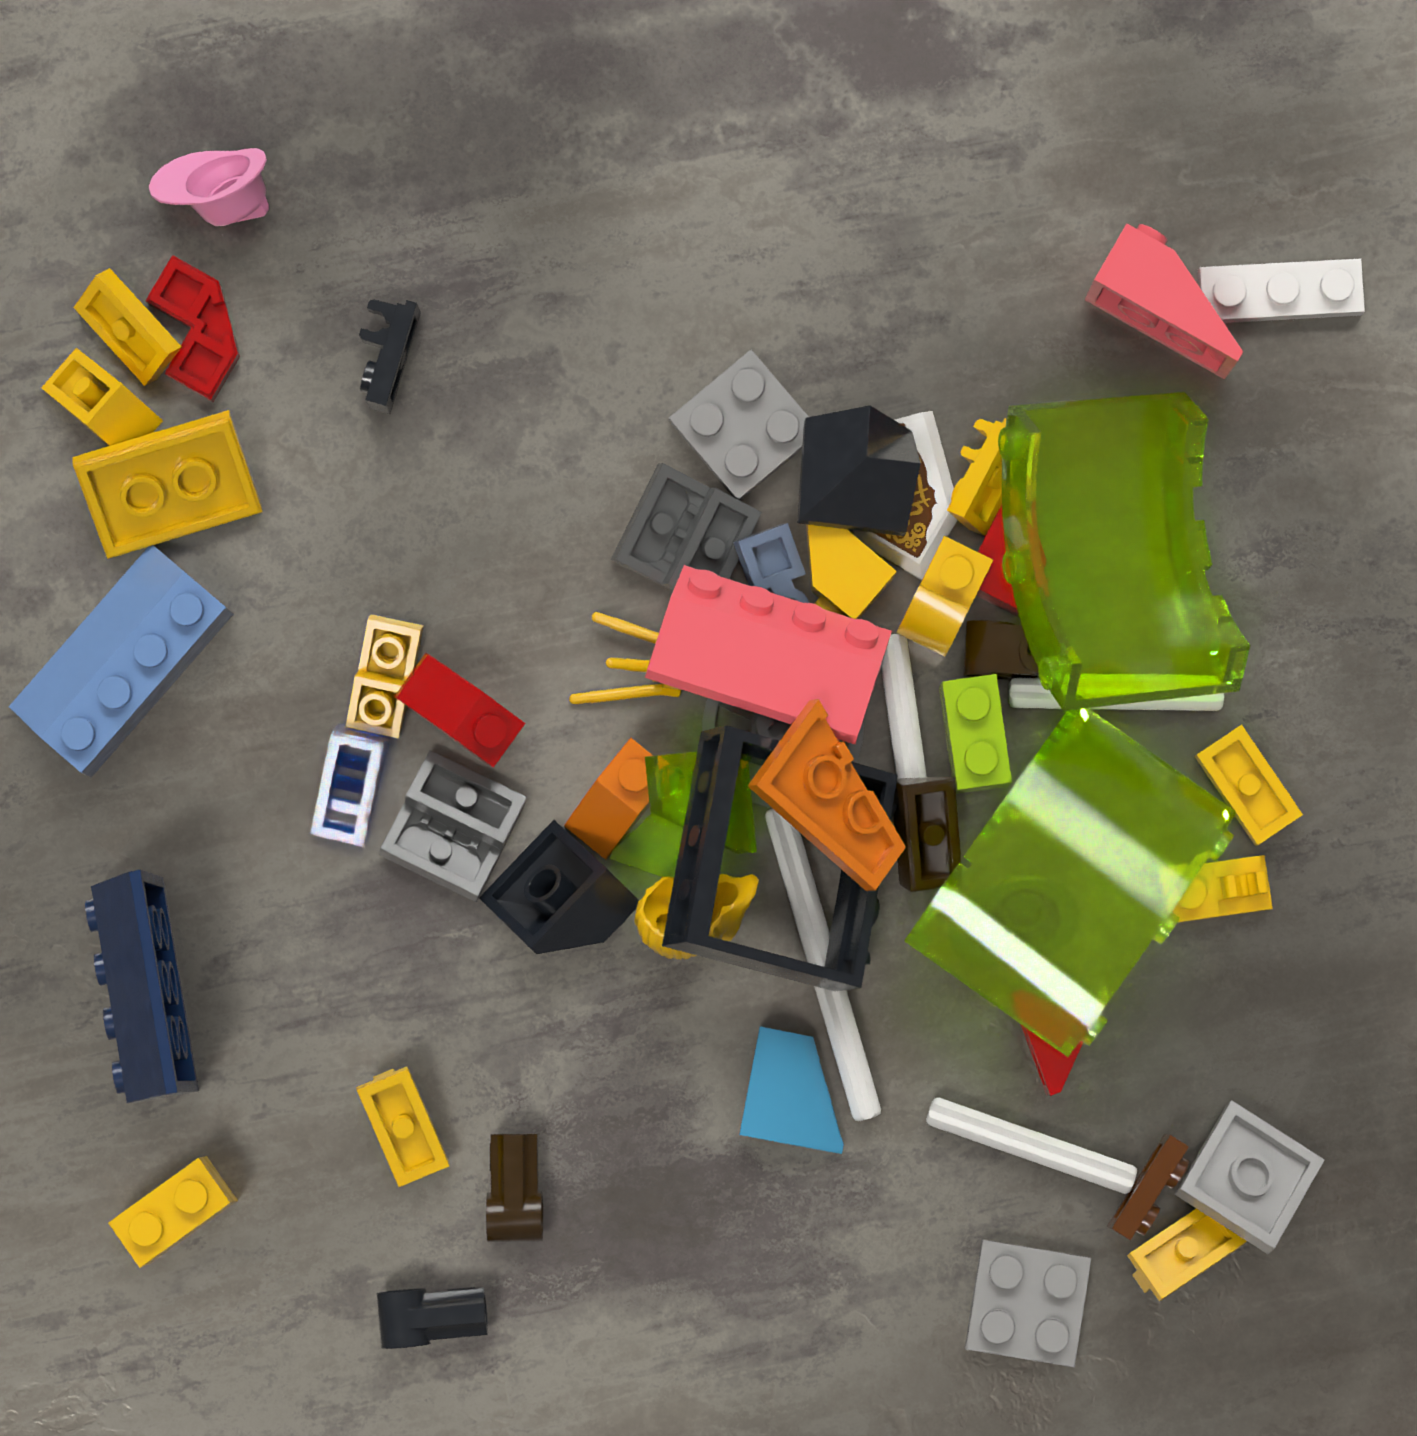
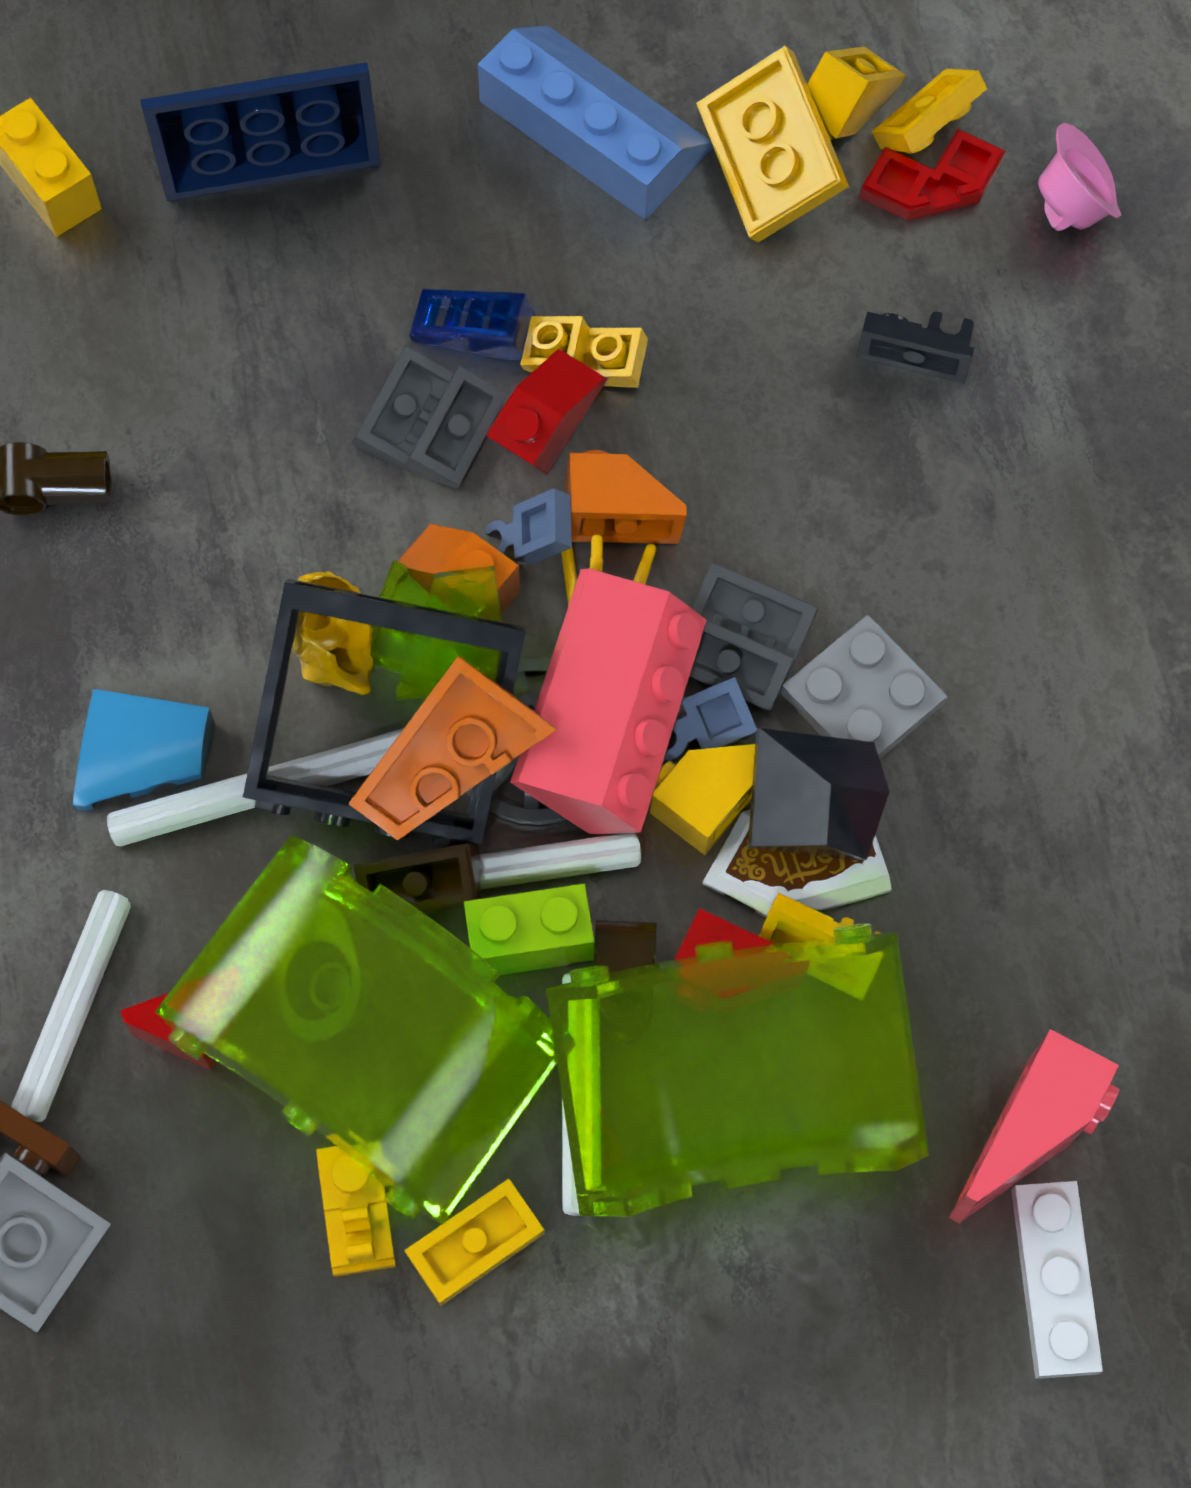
camera: 85 degrees right, 15 degrees down
yellow plate [356,1066,449,1187] -> none
black slope [479,820,639,954] -> none
yellow brick [896,536,993,657] -> none
none -> sand blue plate [485,488,572,565]
none -> orange slope [564,450,687,544]

